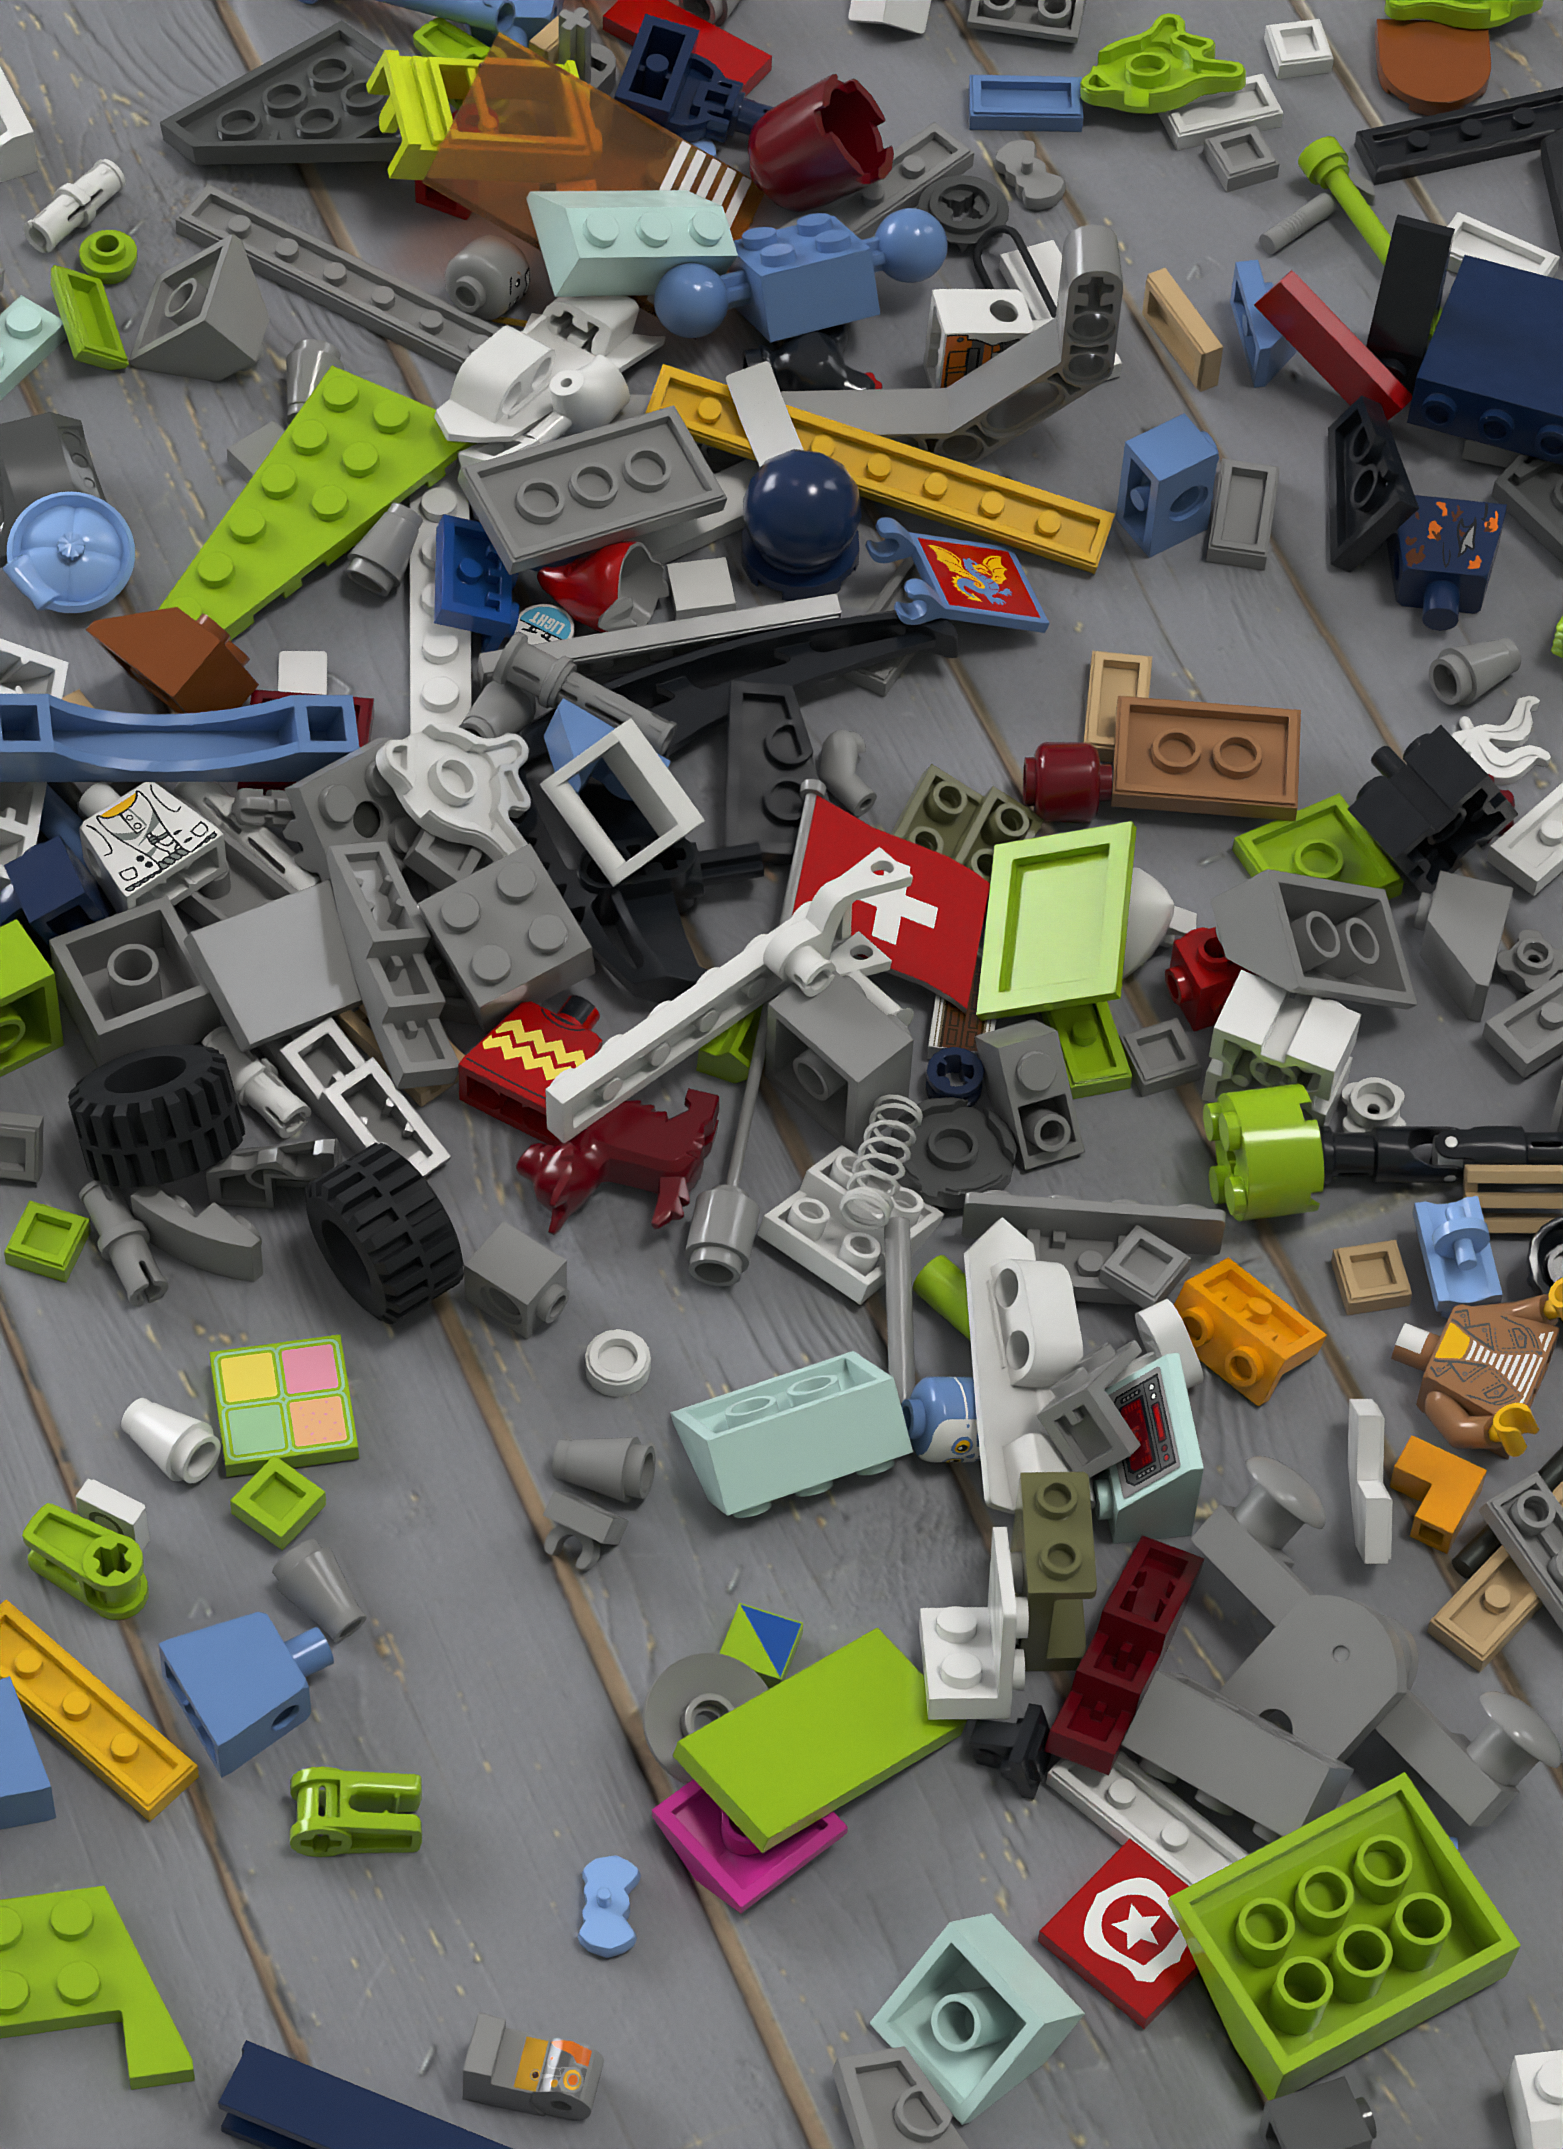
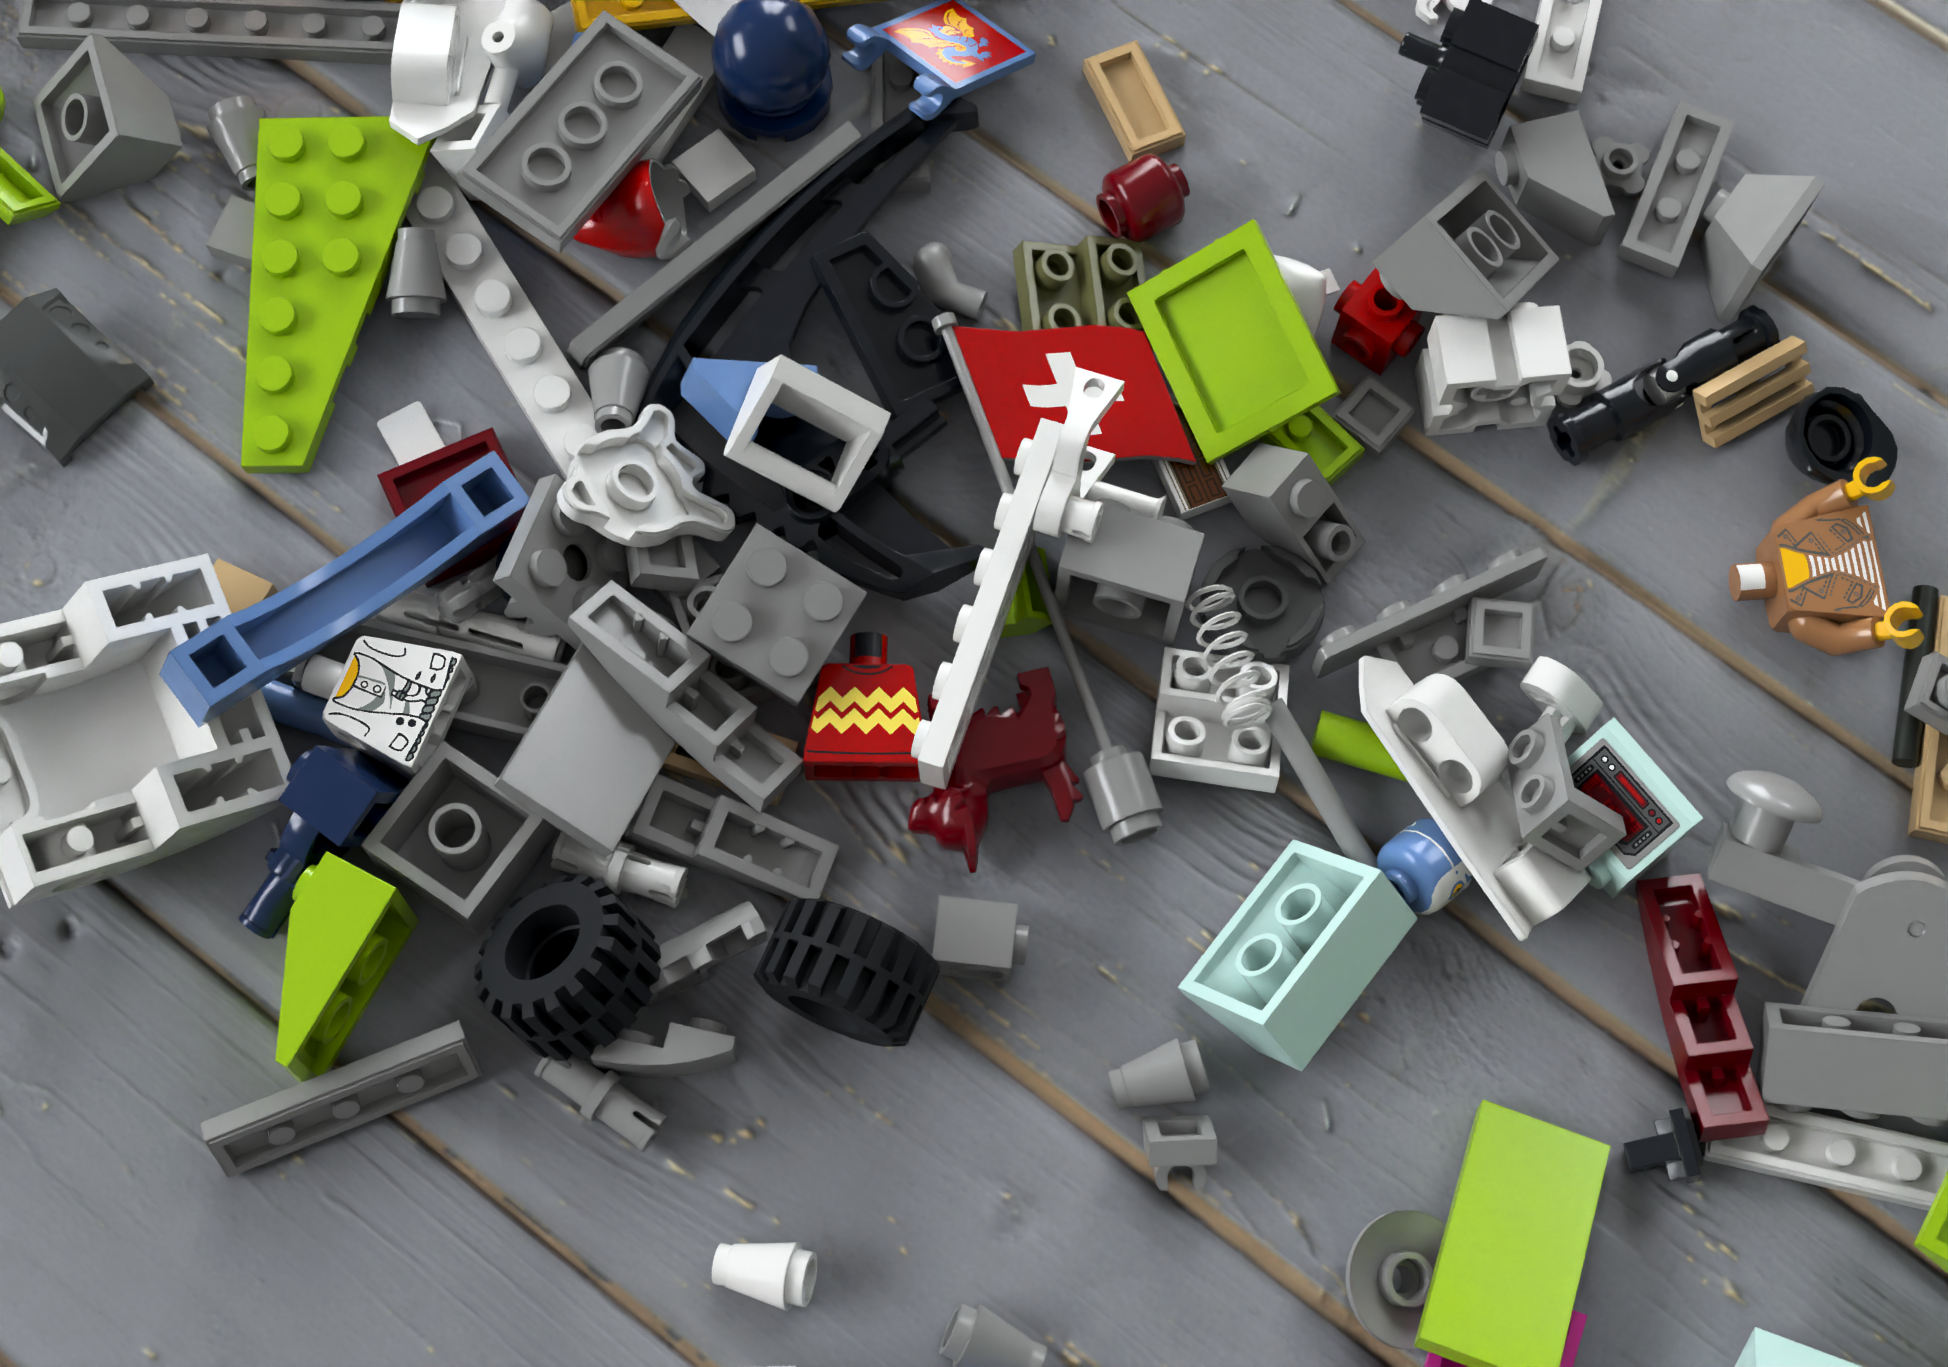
camera: 30 degrees left, 15 degrees up
light blue piece [2,492,135,613] -> none
lime tile [4,1200,91,1283] -> none
dark orange slope [86,607,259,714] -> none
tile [209,1334,359,1477] -> none
lime plate [230,1455,326,1550] -> none
blue bracket [434,514,519,653] -> none
light grey pin [493,632,677,756] -> none
tile [514,604,574,645] -> none
white tile [585,1329,651,1397] -> none
tile [719,1603,803,1688] -> none
white bracket [919,1527,1029,1720] -> none
dark blue bush [925,1047,984,1107] -> none
olive panel [1010,1472,1097,1672] -> none
red tile [1038,1839,1199,2029] -> none
medium nougat tile [1111,696,1301,821] -> none
light orange bracket [1174,1257,1327,1406] -> none
lime brick [1203,1083,1324,1222] -> none
lime tile [1232,793,1404,900] -> none
tan tile [1331,1240,1412,1315] -> none
white tile [1348,1399,1393,1564] -> none
light orange piece [1389,1435,1487,1554] -> none
light blue hips [1412,1196,1503,1319] -> none

